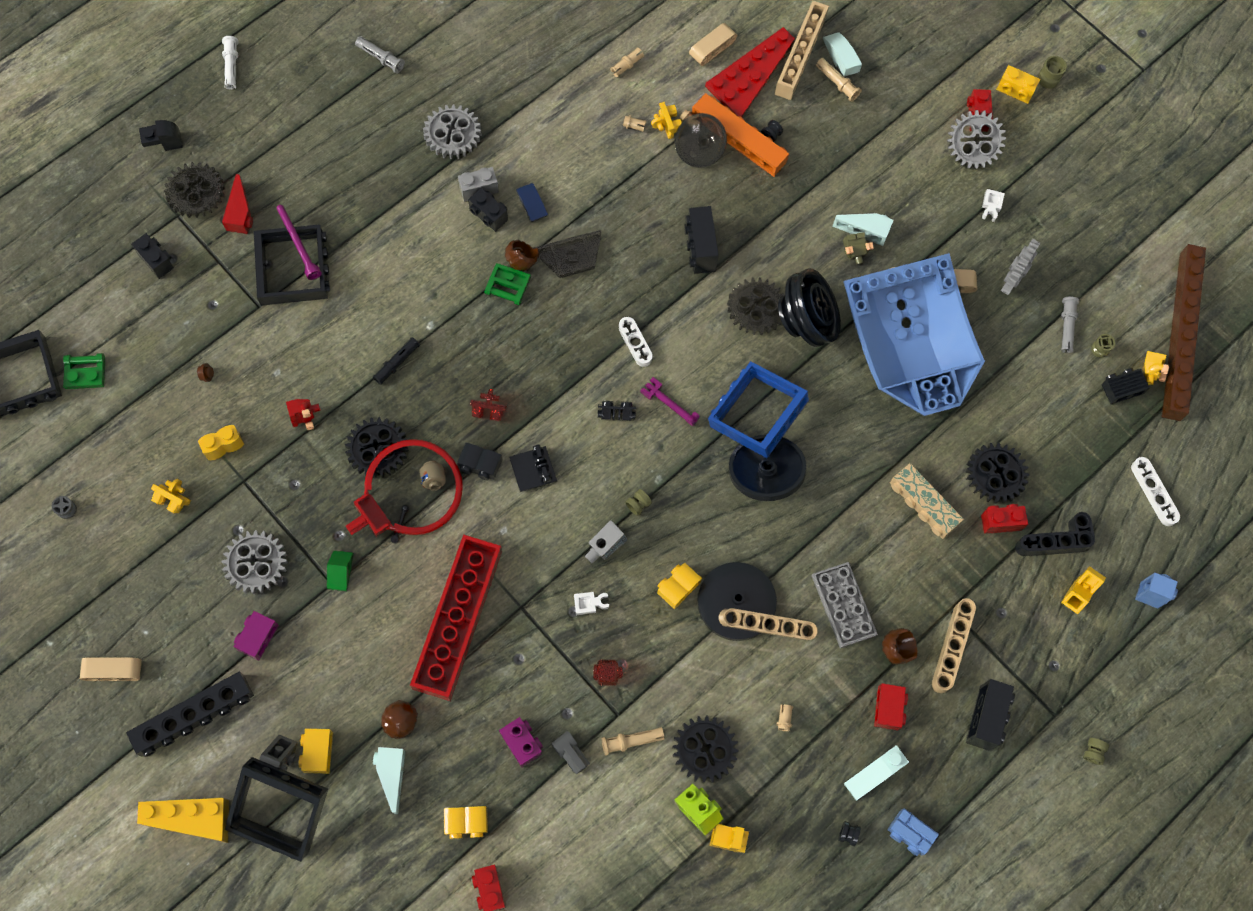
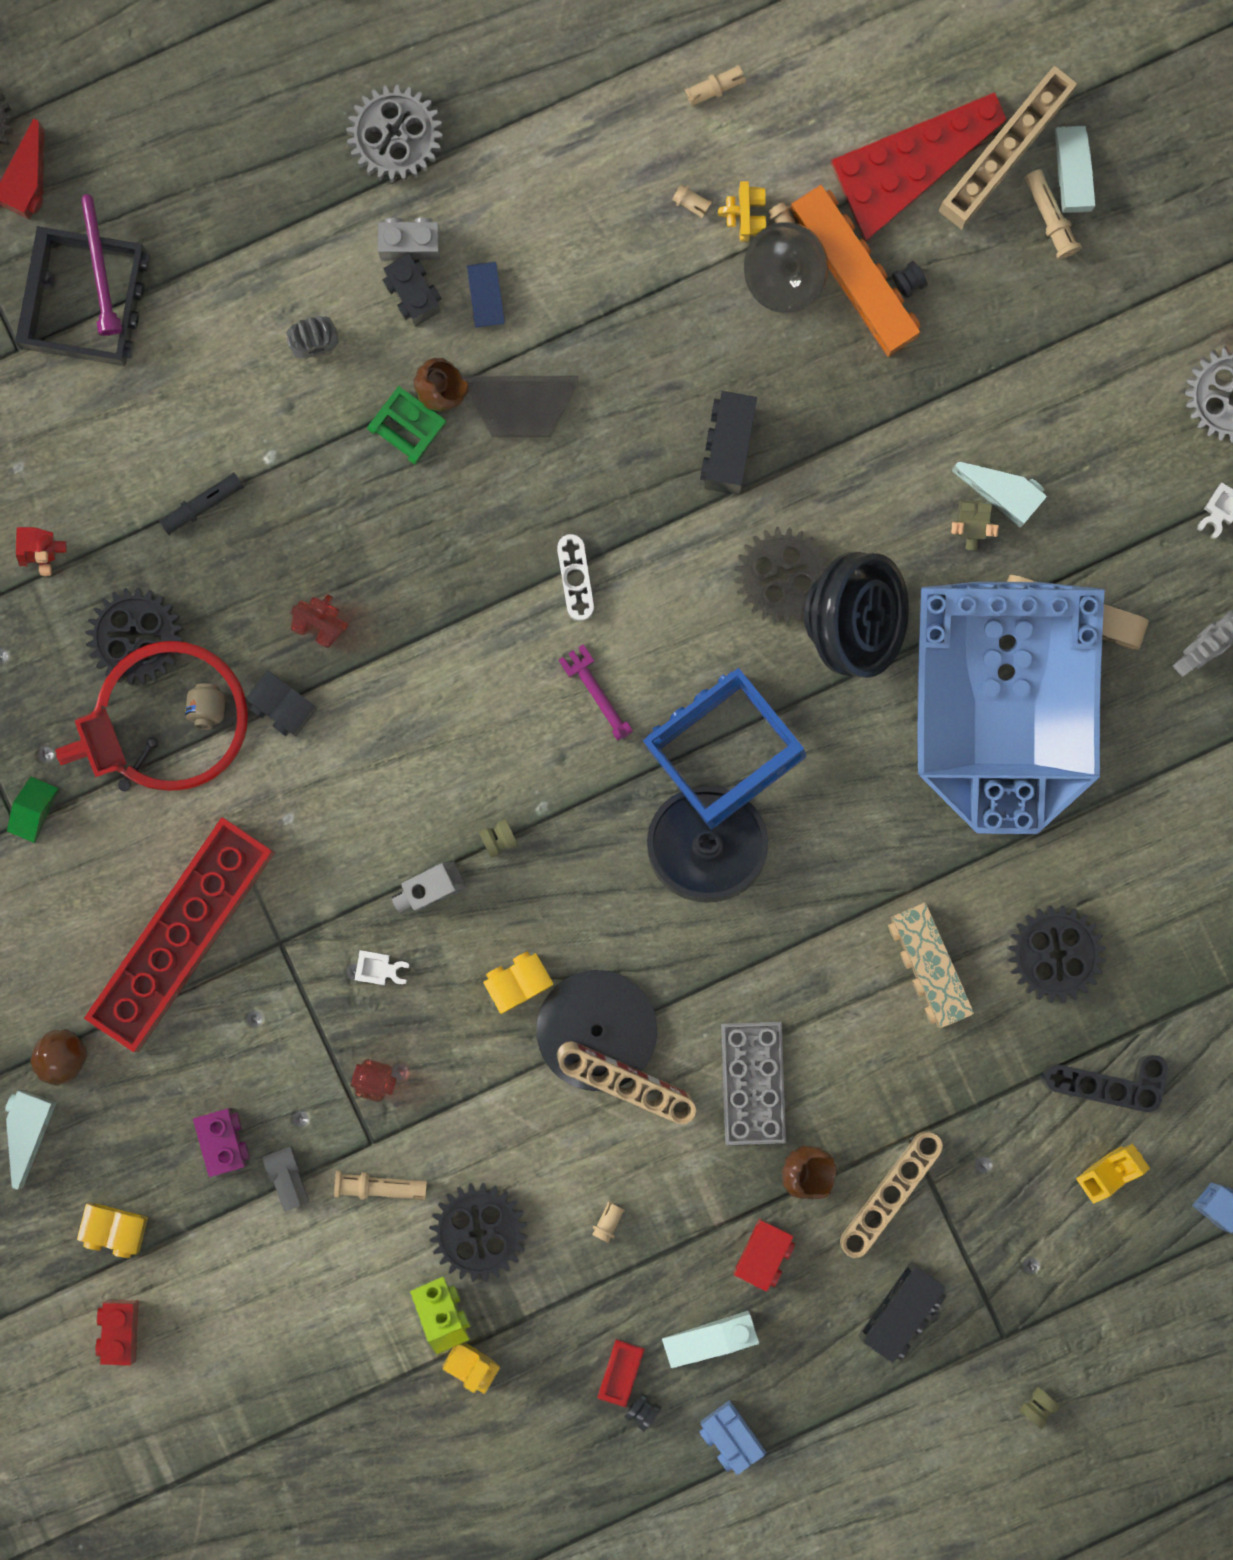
camera: 25 degrees right, 15 degrees up
black hinge [509,444,557,492] -> none
black hinge [597,401,636,421] -> none
tan beam [689,23,737,66] -> none
red brick [981,504,1028,534] -> none
none -> dark grey gear [286,315,339,359]
none -> red tile [597,1339,645,1408]

